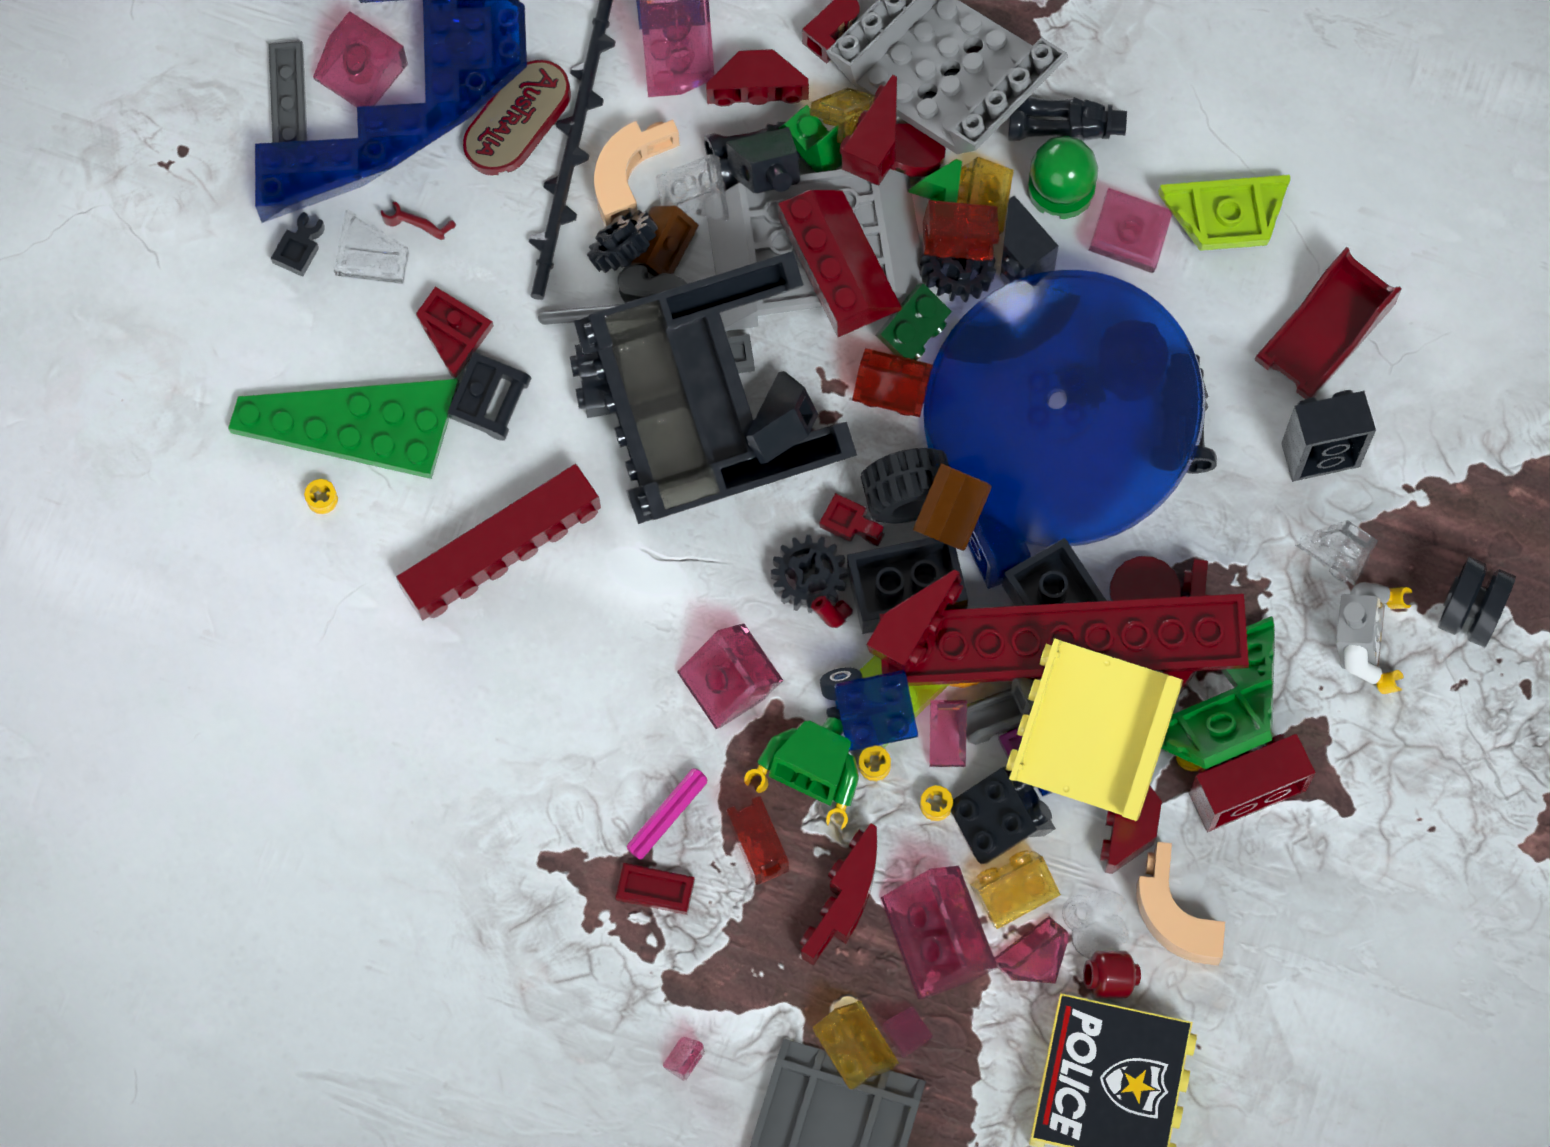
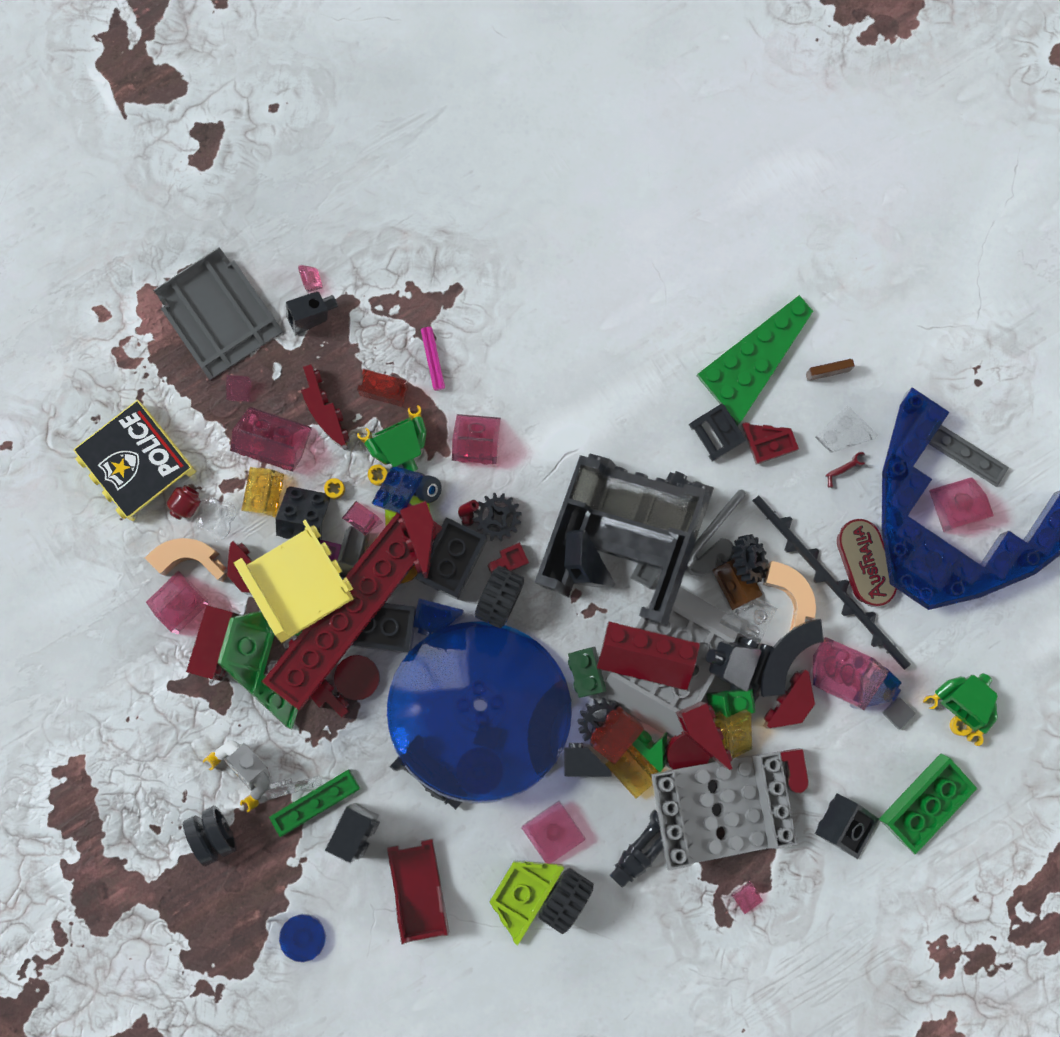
camera: 125 degrees right, 10 degrees up
black plate [271,212,325,277] -> none
yellow bush [304,479,338,514] -> none
dark red brick [396,463,601,621] -> none
dark red tile [616,863,695,915] -> none
clear yellow bracket [813,1001,899,1090] -> none
clear red brick [852,348,933,417] -> none
reddish brown panel [913,463,992,551] -> none
clear pink slope [992,916,1070,984] -> none
green tile [1027,135,1099,219] -> none
none -> clear pink slope [146,570,210,634]
none -> green tile [269,769,361,837]
none -> clear blue tile [279,914,326,962]
none -> black torso [286,291,338,335]
none -> black tyre [538,868,594,935]
none -> black tile [761,619,824,697]
none -> reddish brown tile [806,359,855,381]

